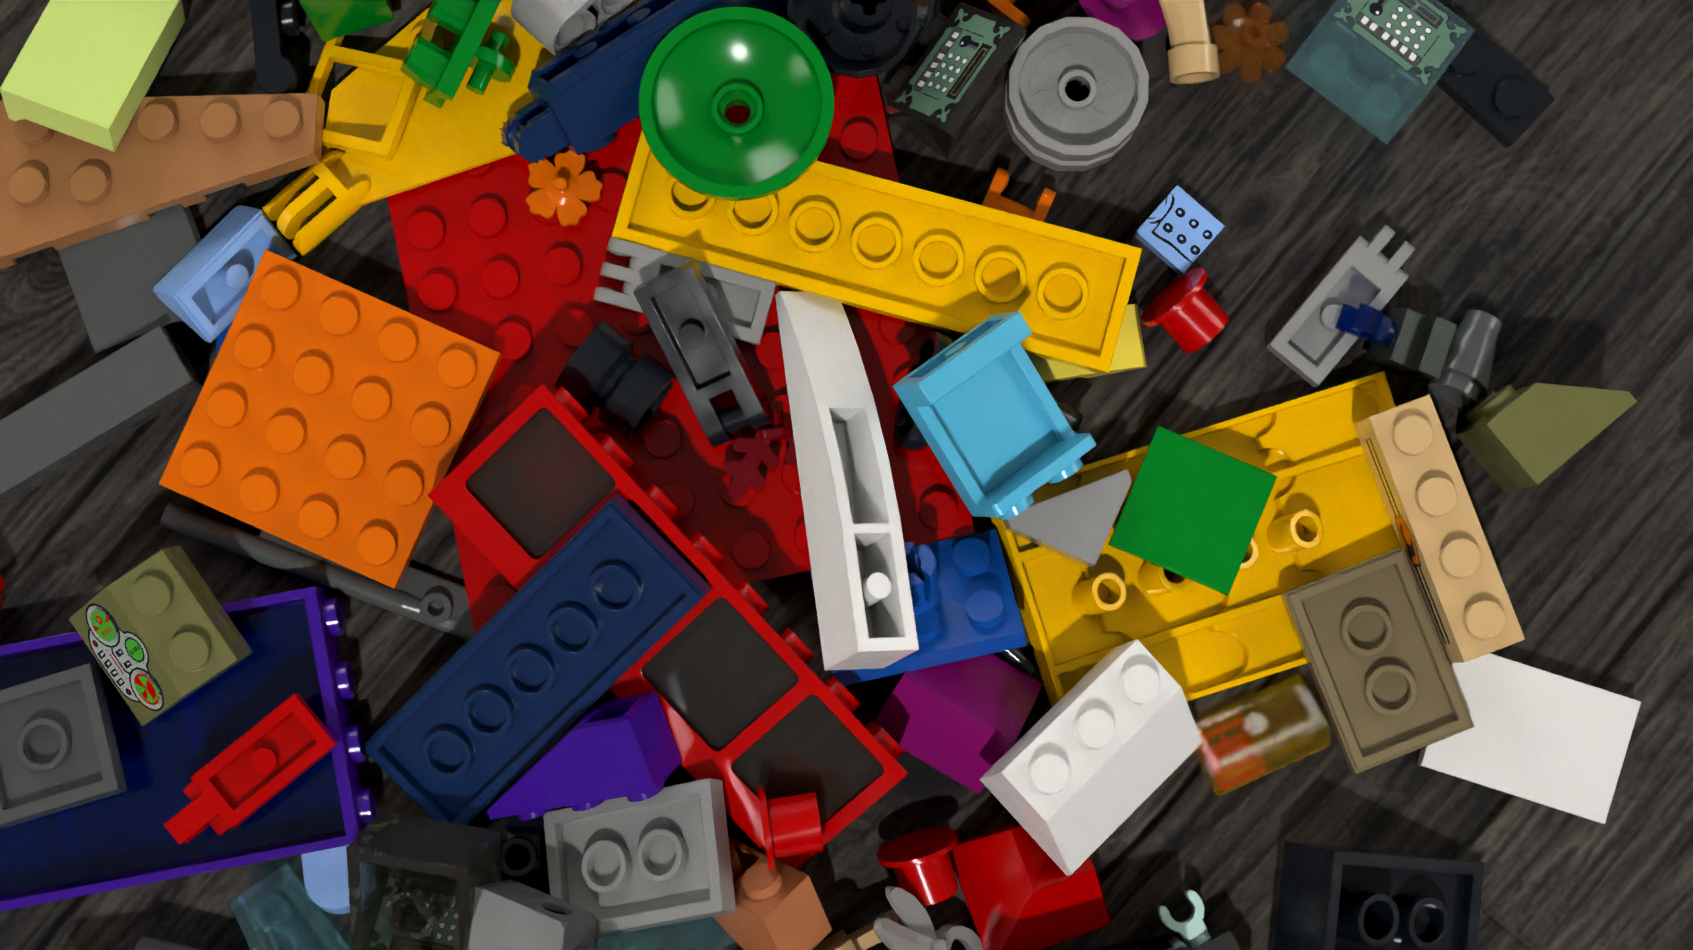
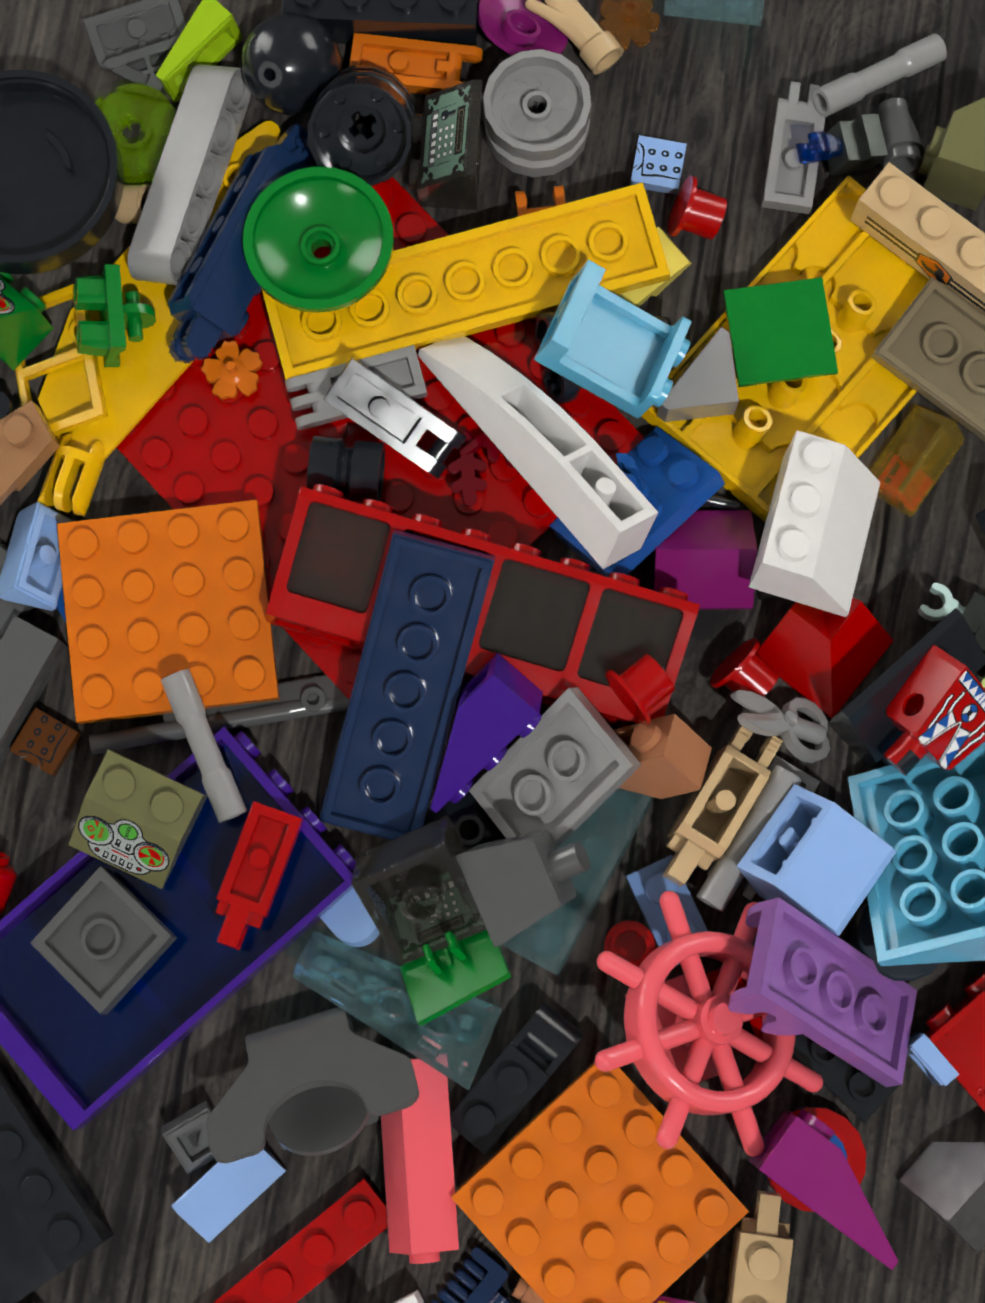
camera: 20 degrees left, 5 degrees down
none -> reddish brown tile [9,707,81,777]
none -> light grey piece [160,669,247,823]
none -> light grey piece [812,33,947,117]

